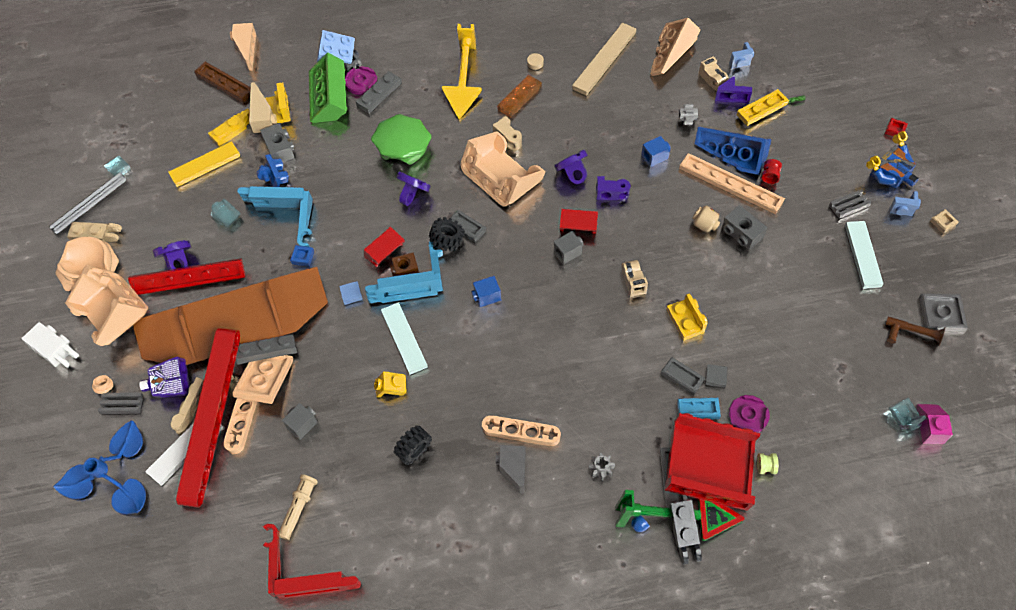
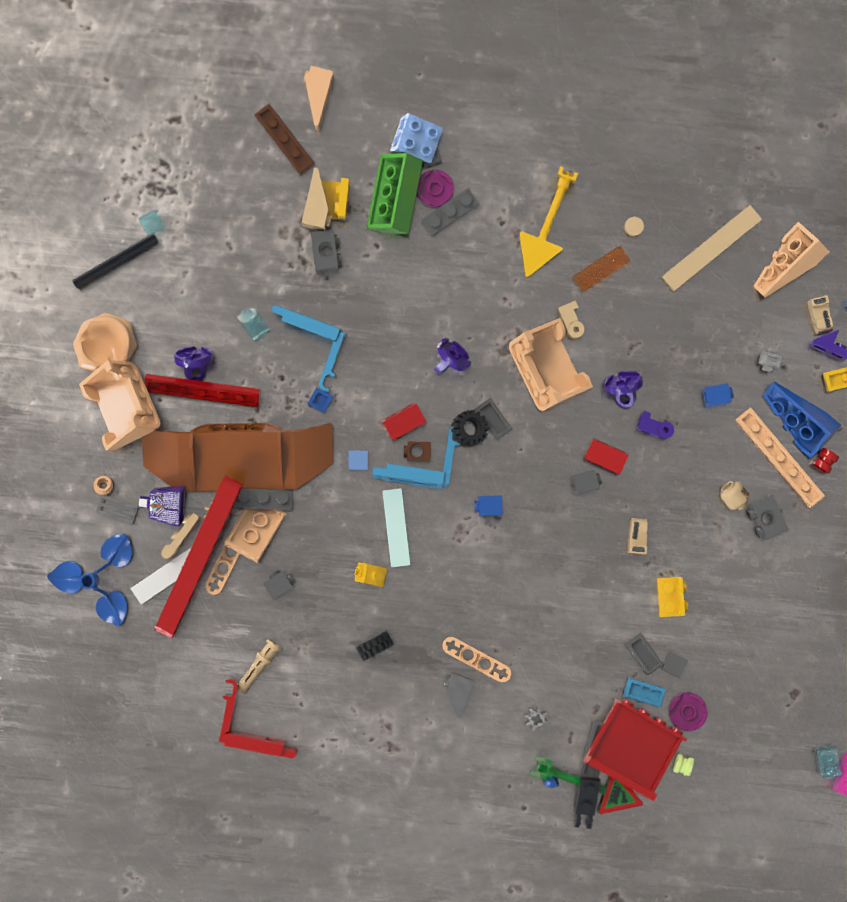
camera: 15 degrees right, 25 degrees up
white hinge [22,322,79,368] -> none
tan hinge [67,222,122,242] -> none
yellow tile [168,141,240,187] -> none
yellow hinge [208,108,250,147] -> none
blue hips [256,154,289,187] -> none
bright green piece [371,114,432,165] -> none

